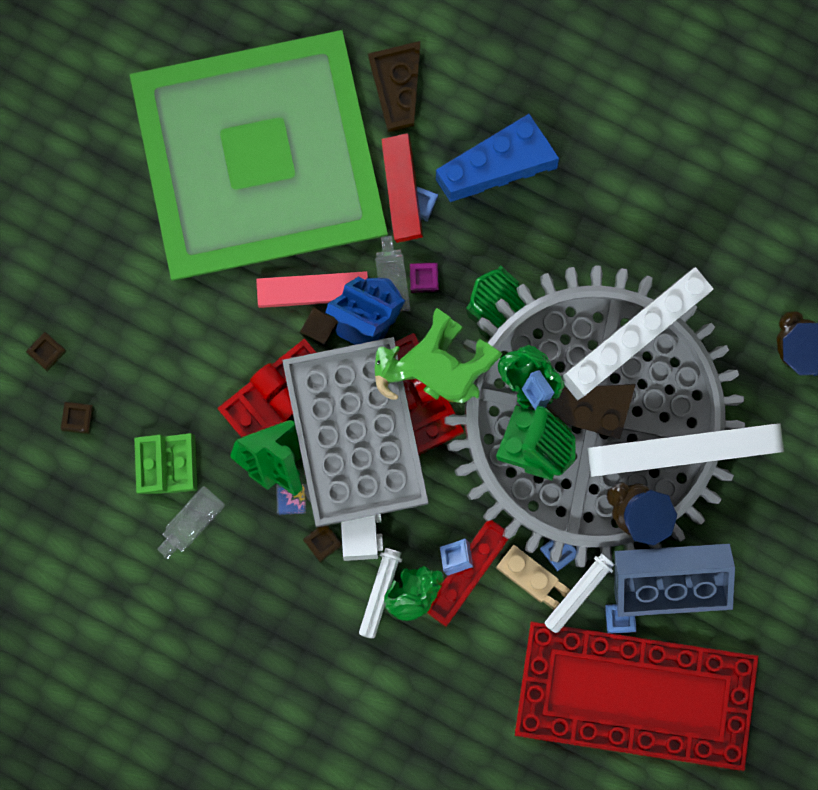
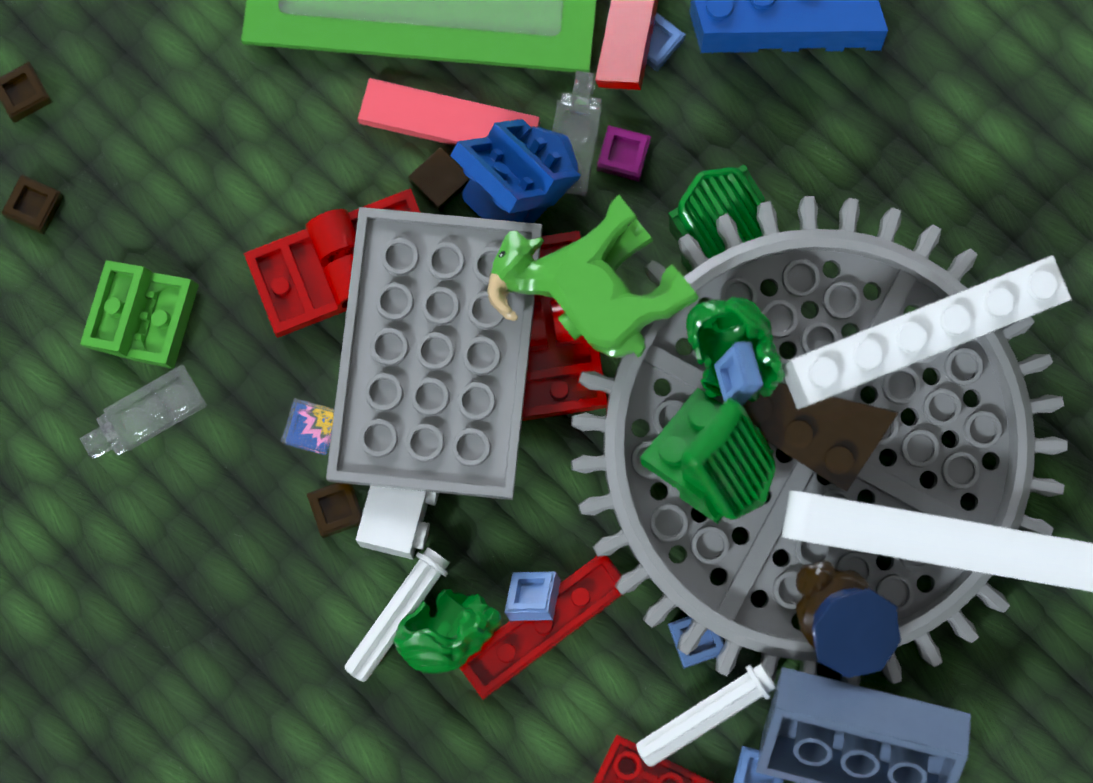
camera: 20 degrees right, 0 degrees up
green piece [230,421,303,496] -> none
tan hinge [496,545,571,610] -> none

